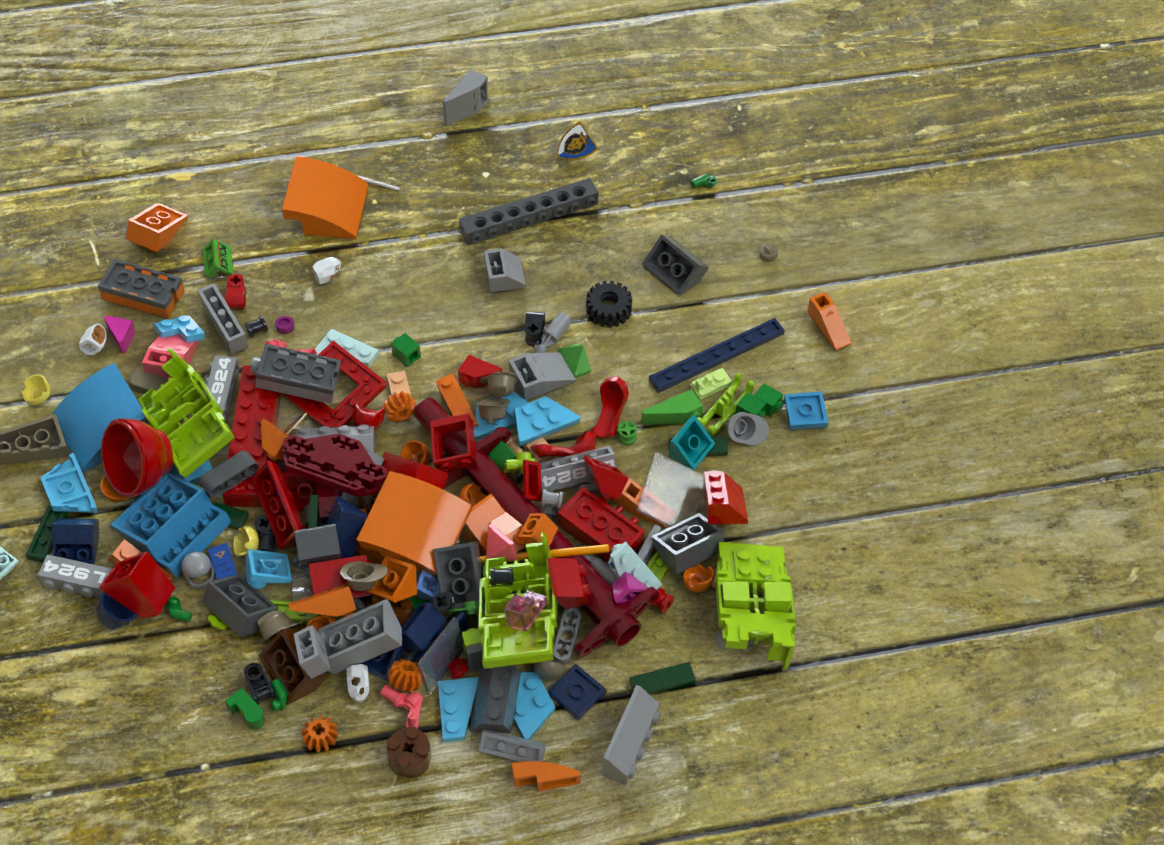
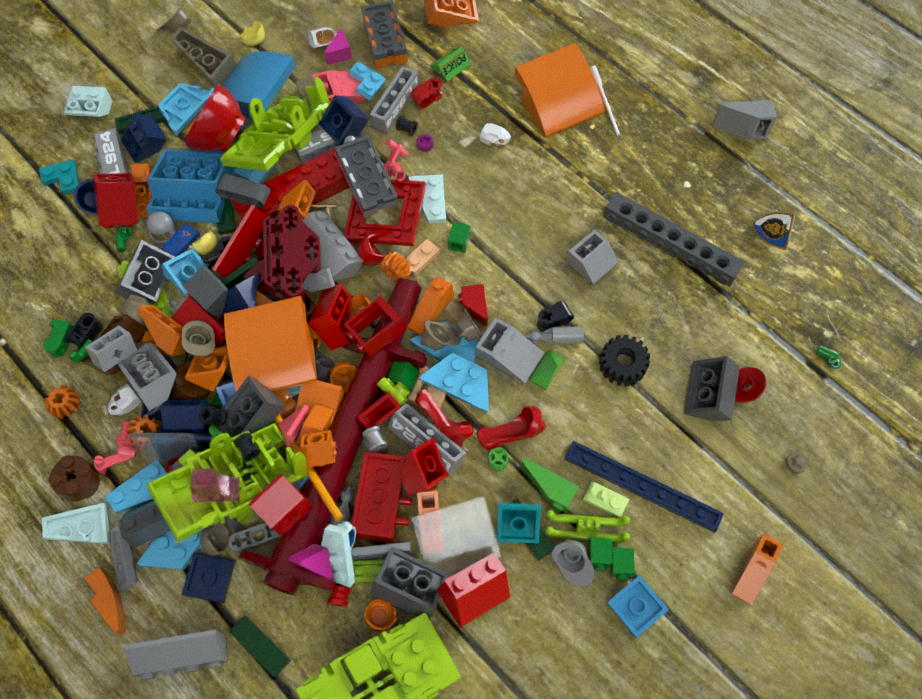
camera: 60 degrees right, 10 degrees up
none -> teal plate [39,159,80,195]
none -> light aqua wing [42,503,111,544]
none -> dark blue slope [319,95,369,145]
none -> red dish [735,367,767,403]

